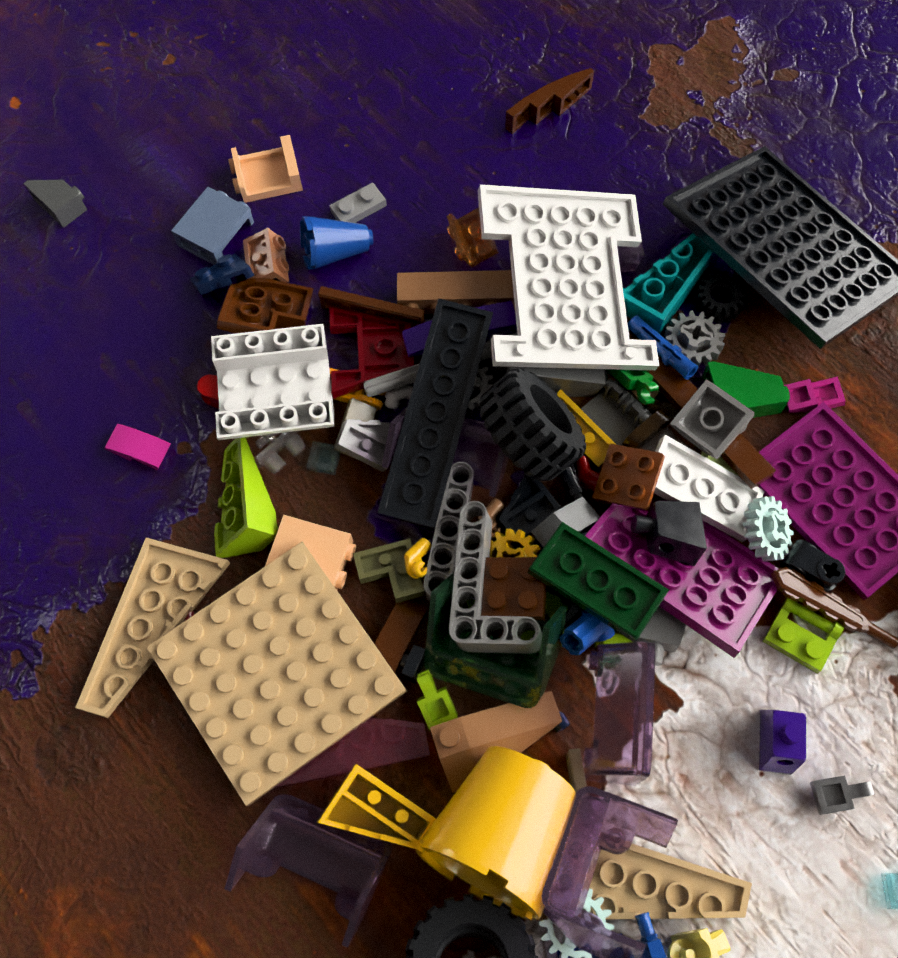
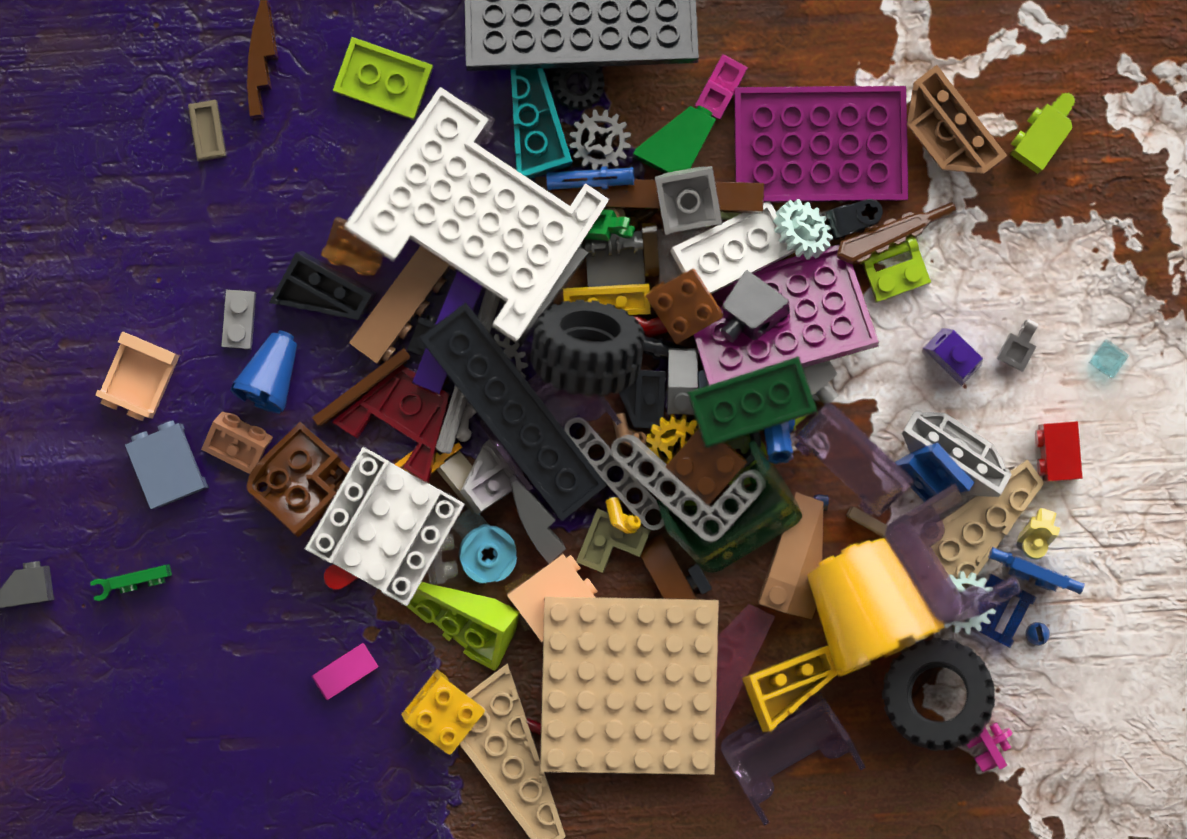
camera: 60 degrees left, 20 degrees up
dark blue wing [190,253,254,295] -> none
lime plate [417,669,458,730] -> none
none -> green plate [90,564,172,601]
none -> dark tan tile [188,100,227,162]
none -> black wedge [269,251,377,320]
none -> lime plate [333,37,433,120]
none -> yellow bracket [401,669,485,755]
none -> medium azure plate [458,524,517,583]
none -> dark grey slope [509,473,566,564]
none -> blue slope [892,443,974,506]
none -> light grey wedge [902,411,1012,497]
none -> red brick [1035,421,1083,481]

